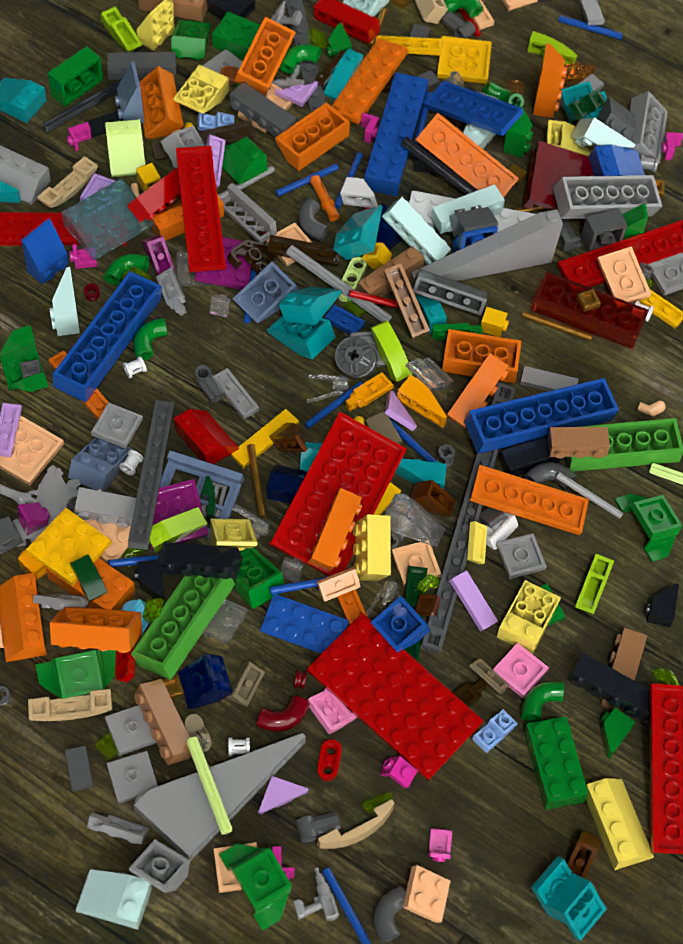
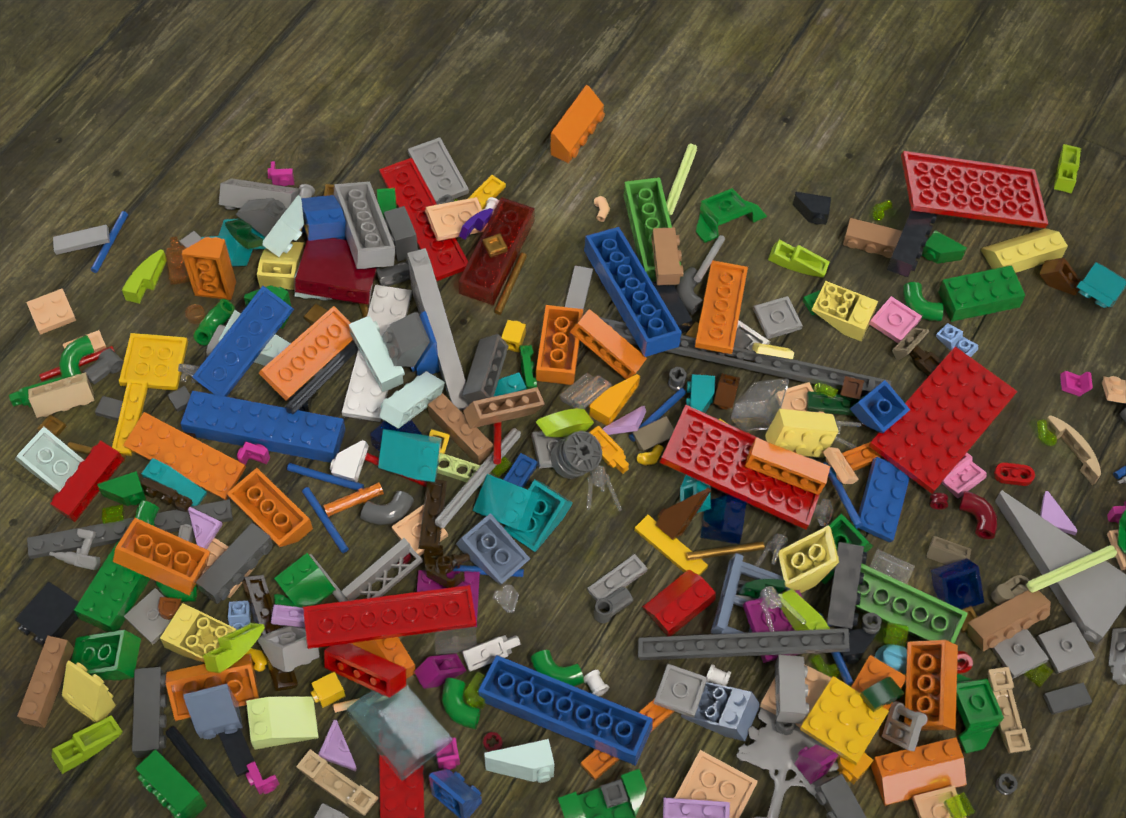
camera: 90 degrees left, 0 degrees up
white bush [229,737,250,756] -> none
dark grey piece [295,812,341,843] -> none
blue bar [304,381,363,429] -> none
dark pink bracket [380,756,417,788] -> none
lavender tile [449,570,498,632] -> none
none -> lime slope [203,623,265,673]
none -> dark purple slope [459,208,493,240]
none -> clear plant [760,587,806,632]
none -> dark grey bush [862,613,881,634]

